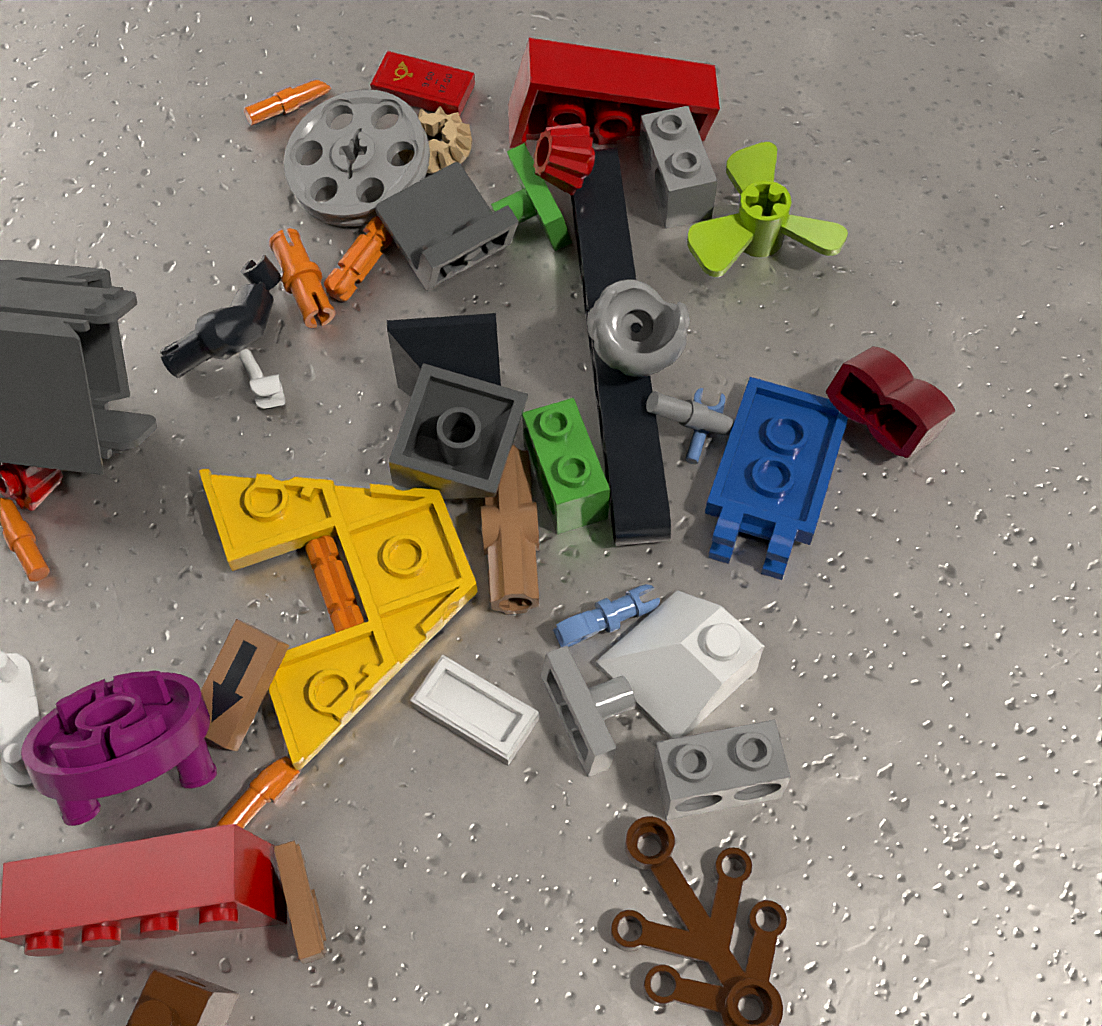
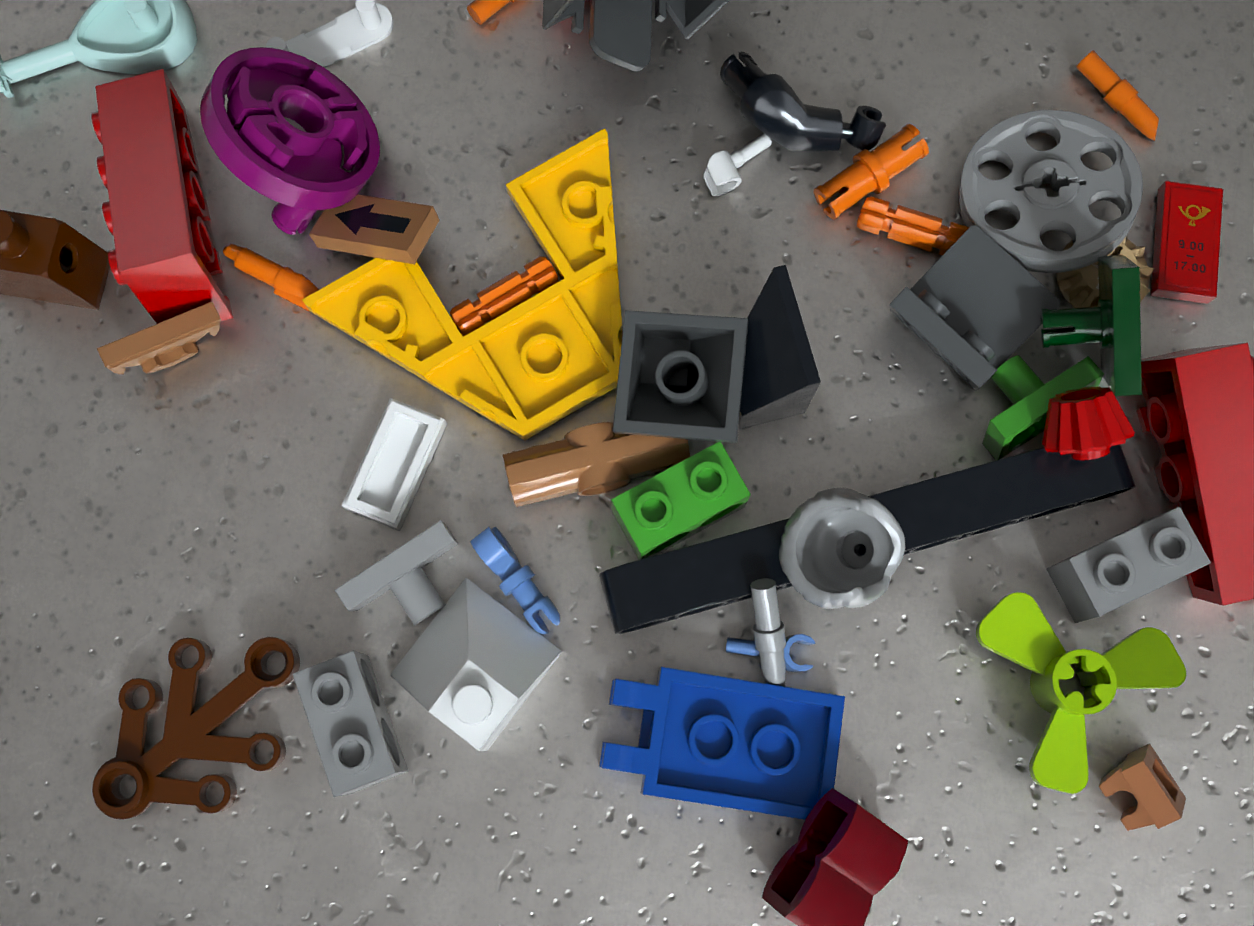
camera: 80 degrees right, 15 degrees up
none -> dark green tile [1041,255,1142,396]
none -> nougat tile [1099,743,1186,831]

